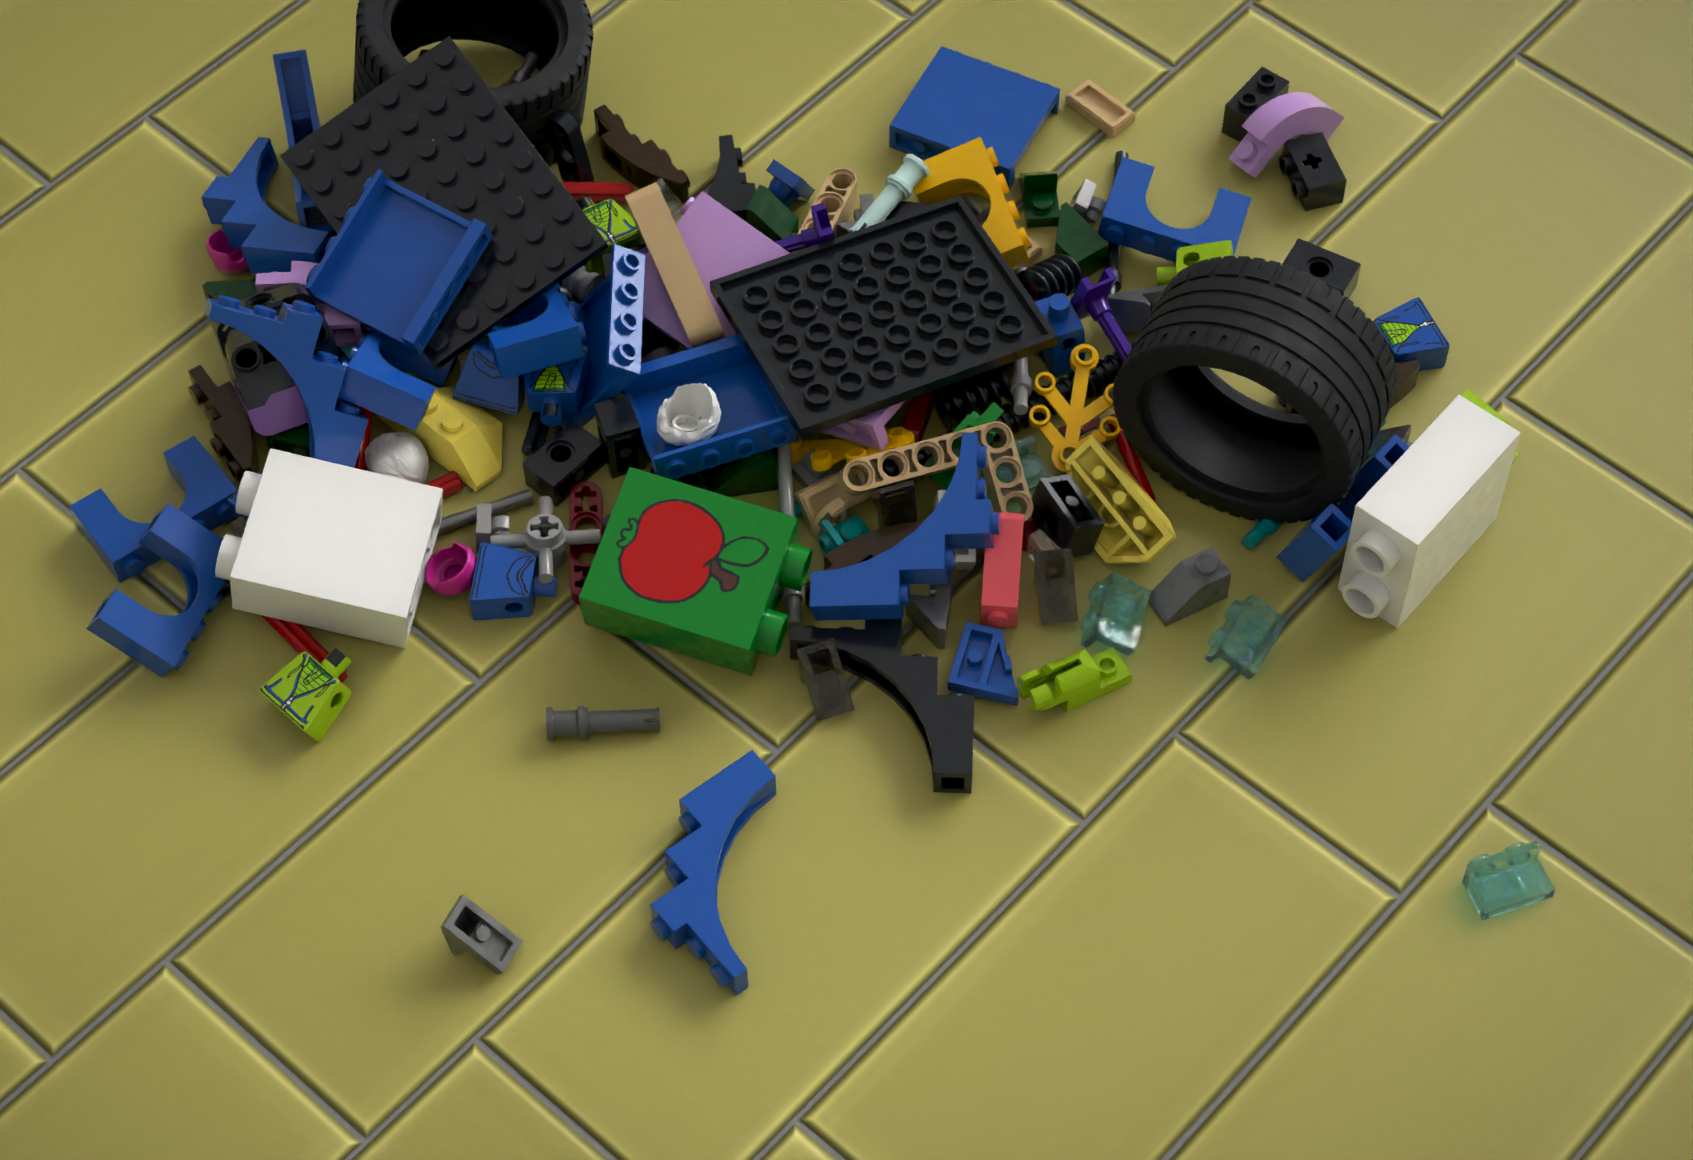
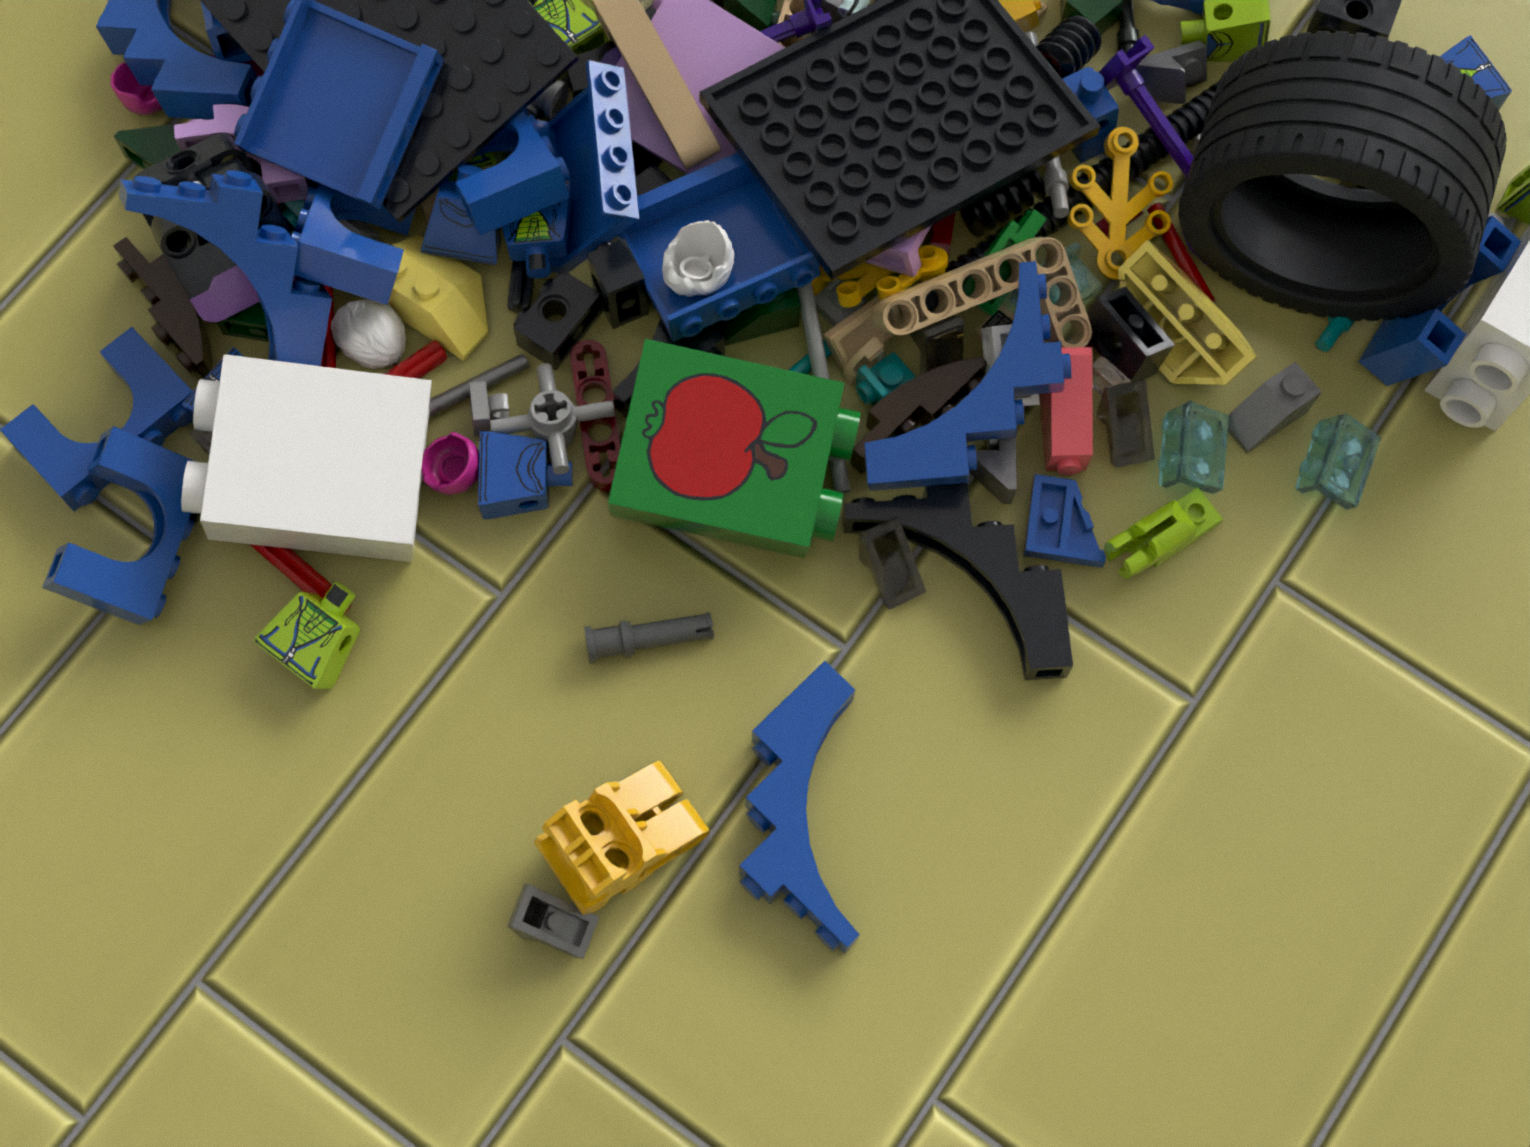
camera: 10 degrees left, 15 degrees up
none -> yellow connector [534,761,711,915]

